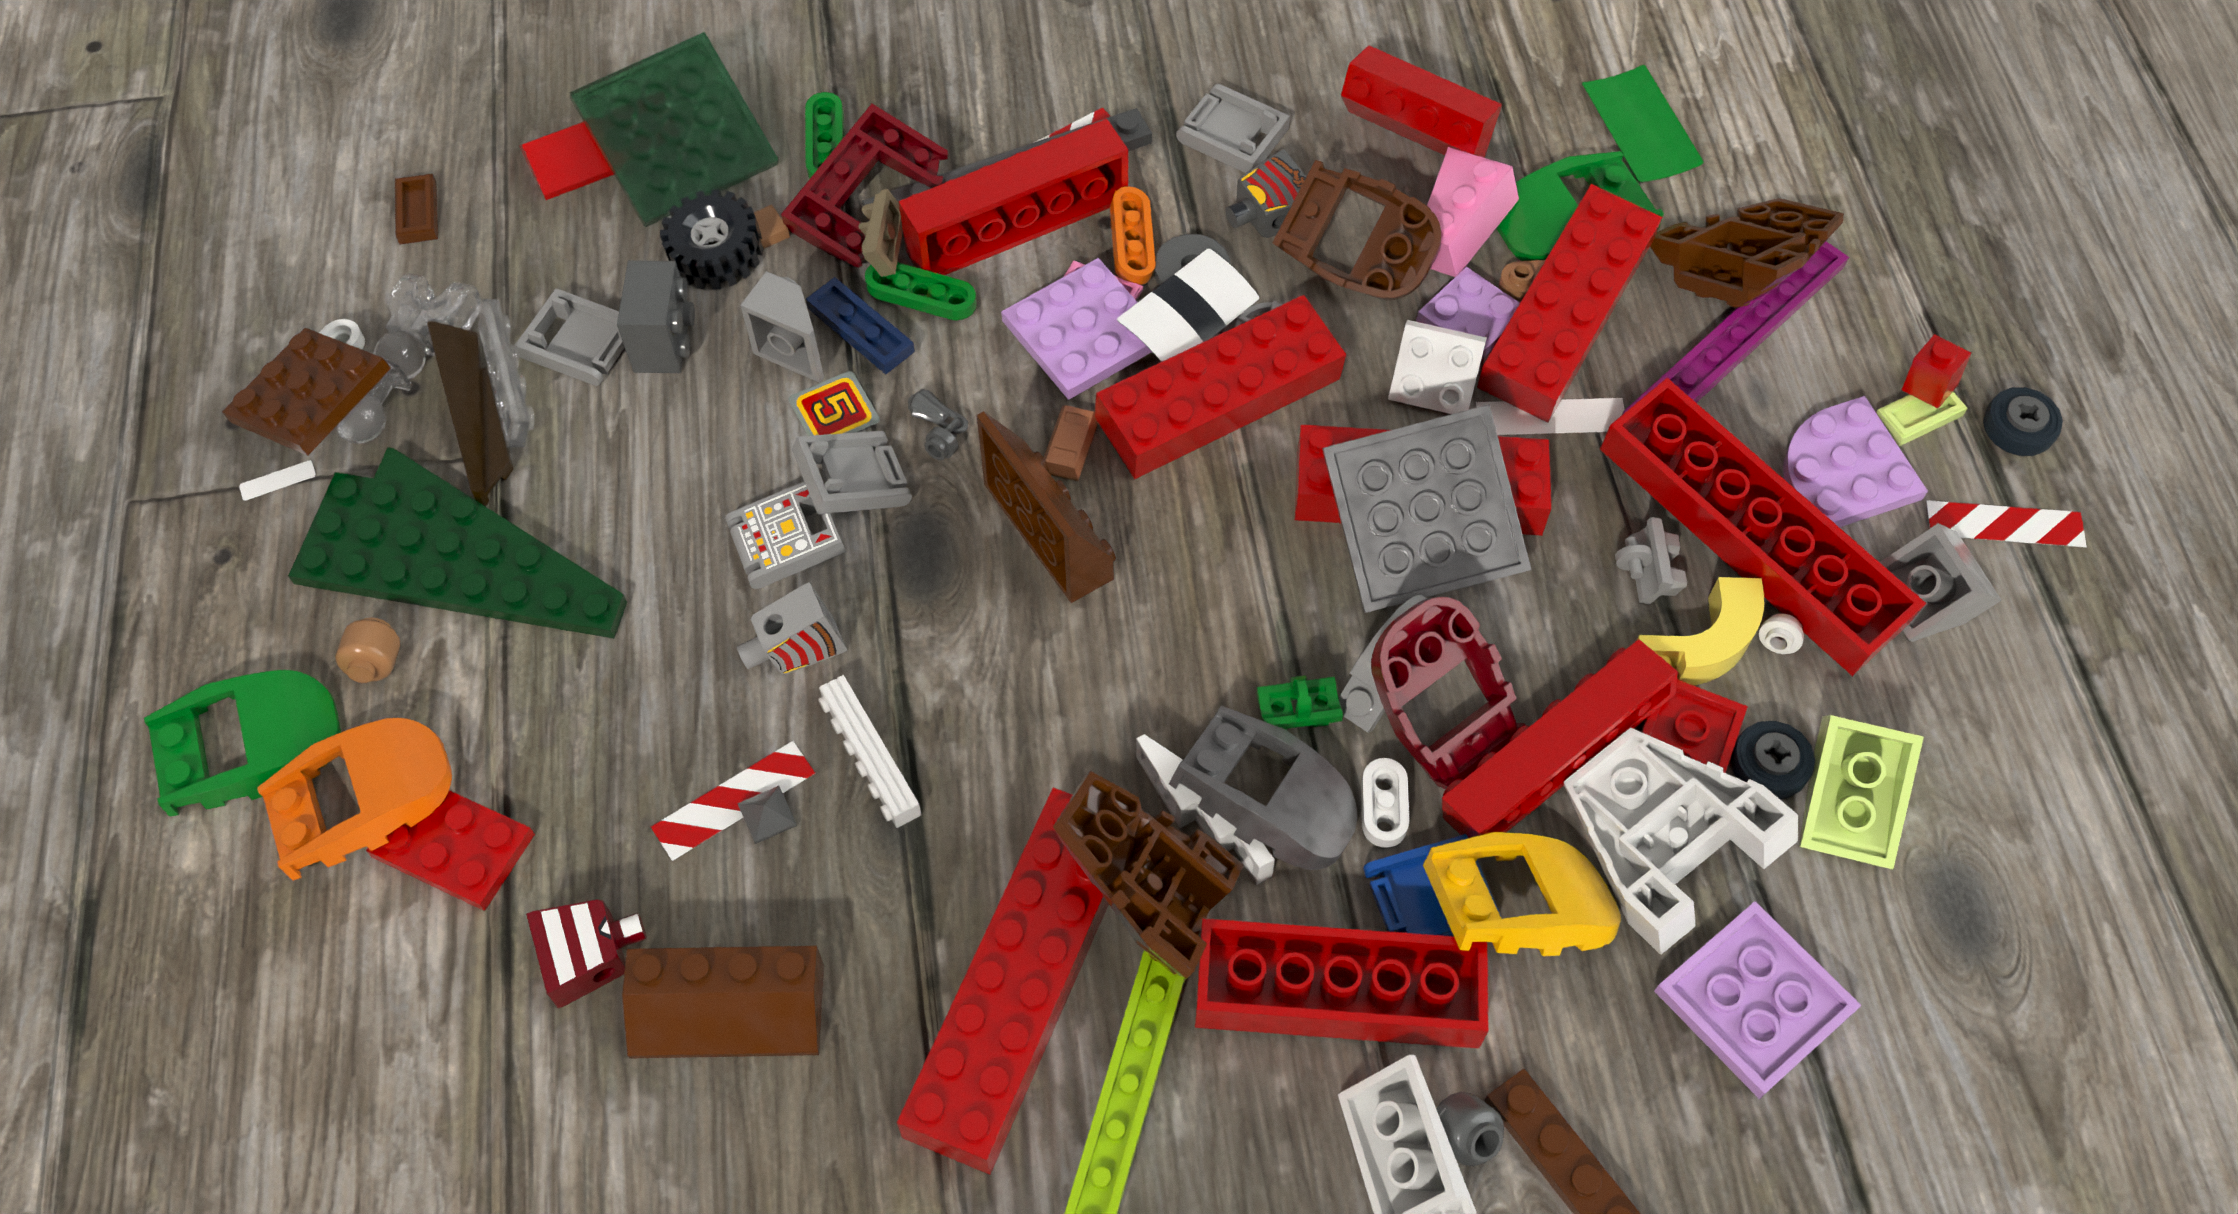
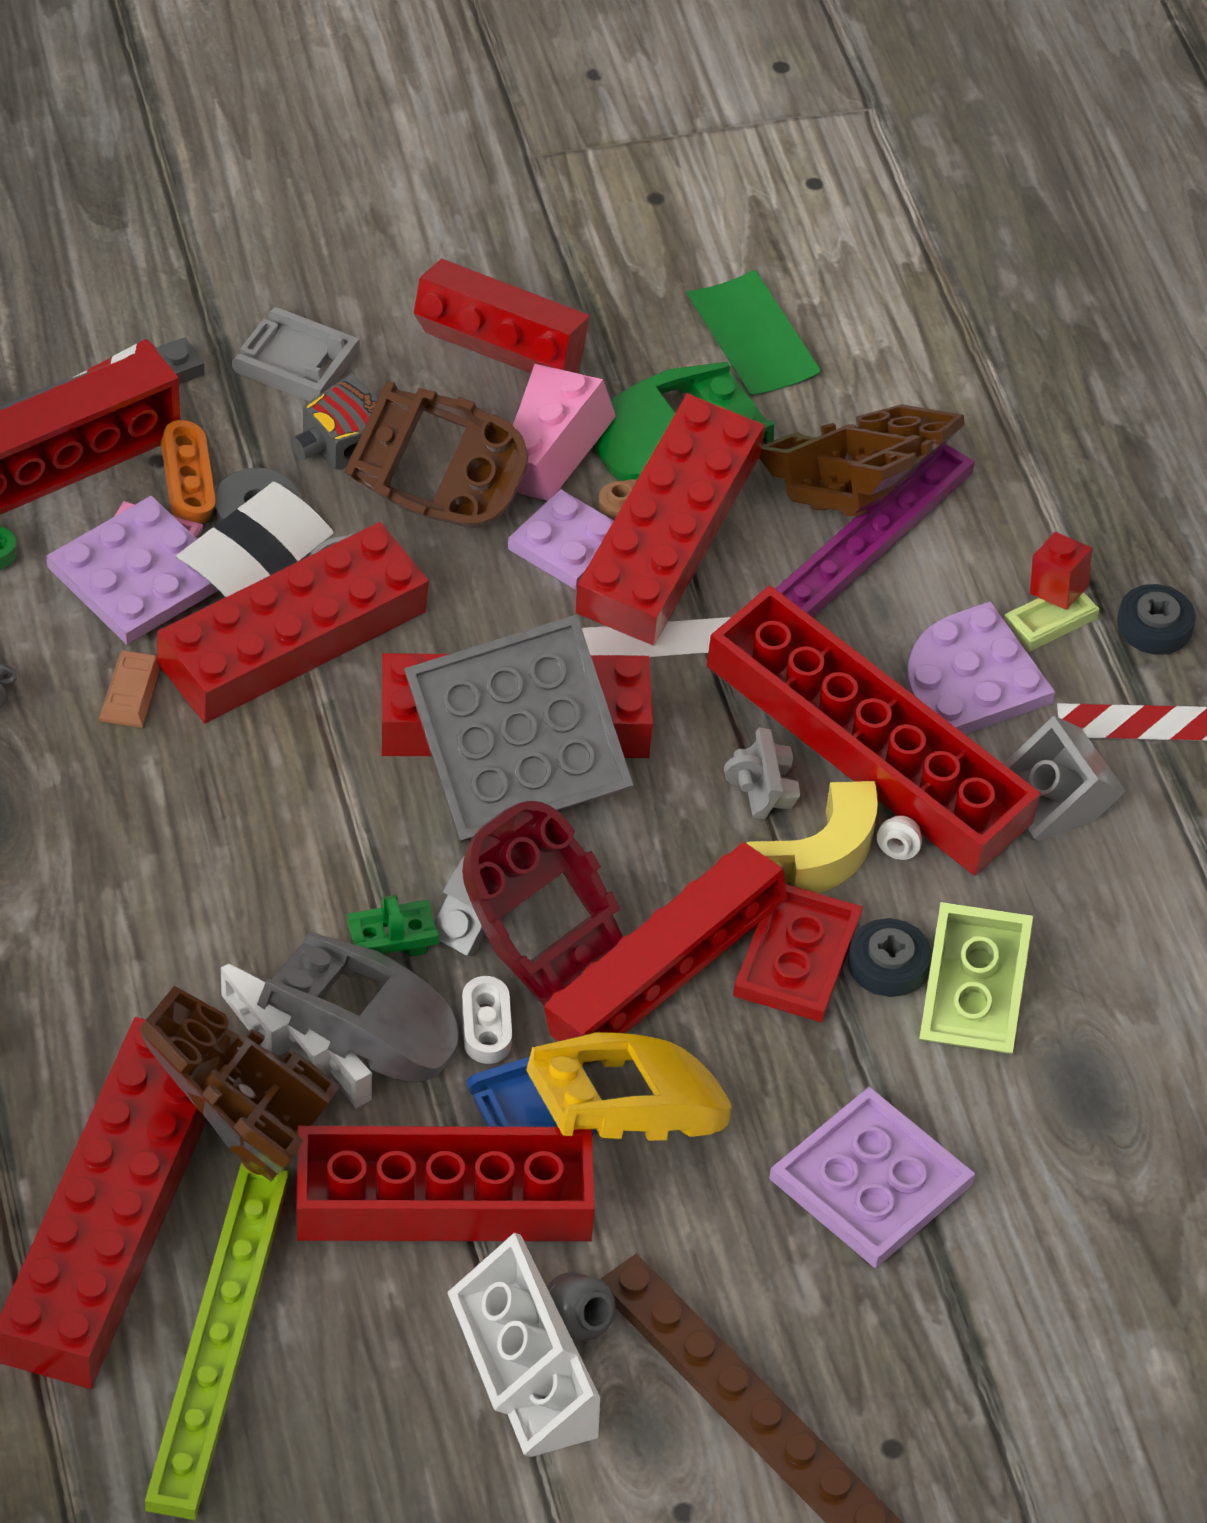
camera: 10 degrees left, 10 degrees down
reddish brown slope [976,411,1116,603] -> none
white plate [1388,320,1486,414] -> none
white wedge [1564,728,1798,955] -> none

